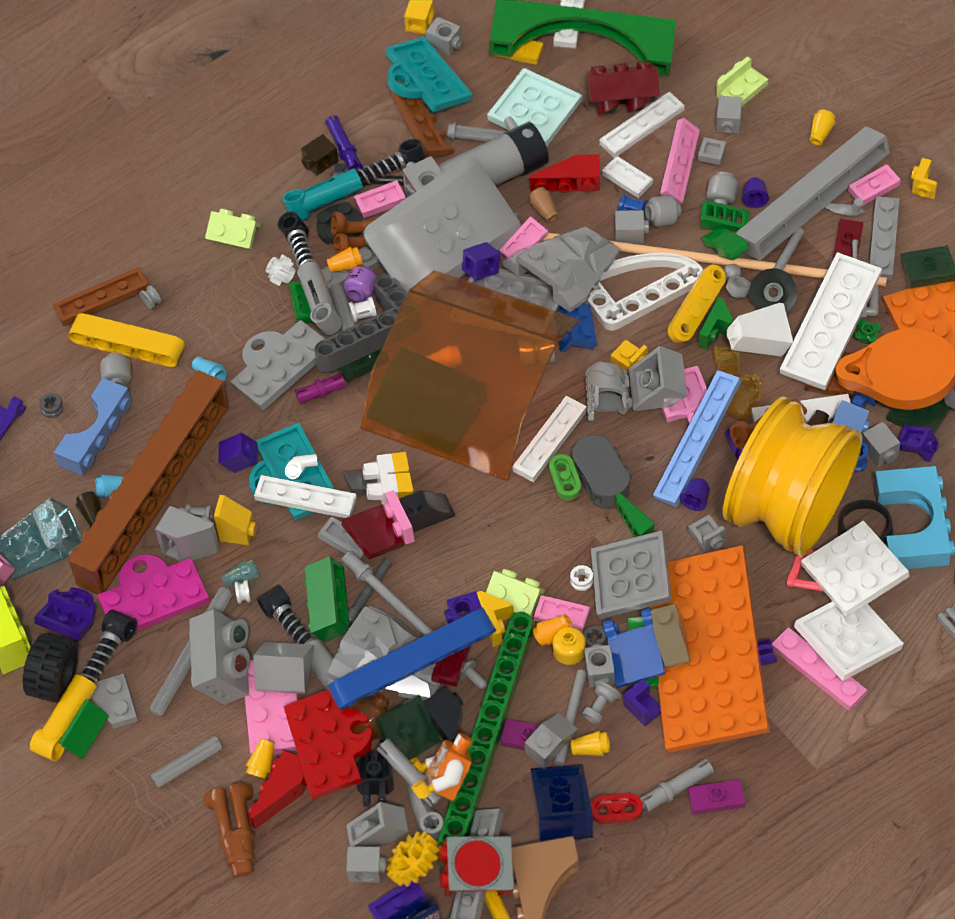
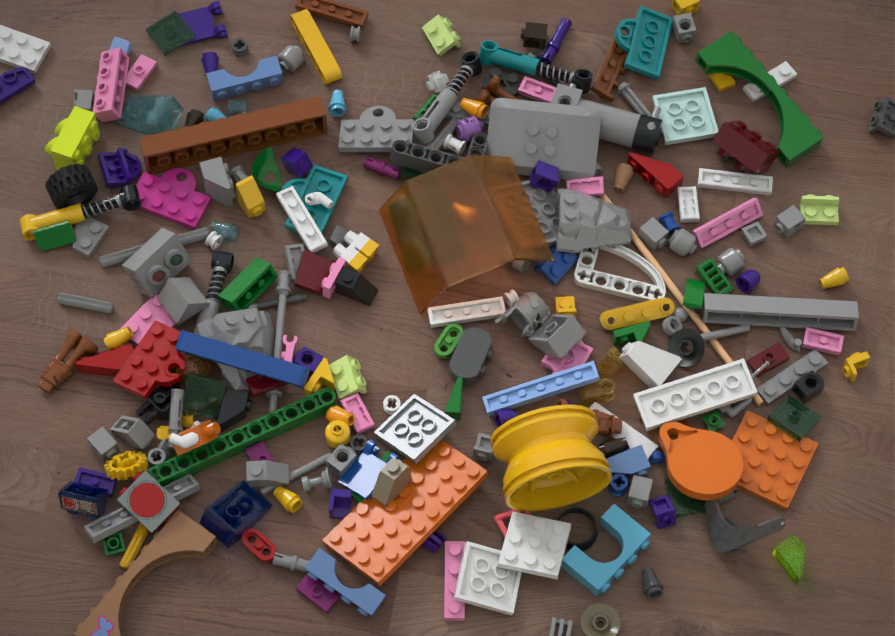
camera: 40 degrees right, 5 degrees up
none -> dark purple cone [201,52,219,79]
none -> clear light blue slope [227,100,247,117]
none -> green piece [251,147,281,192]
none -> bright pink plate [281,335,298,363]
none -> medium blue arch [305,548,386,617]
none -> white bush [503,289,519,307]
none -> black brick [792,370,825,404]

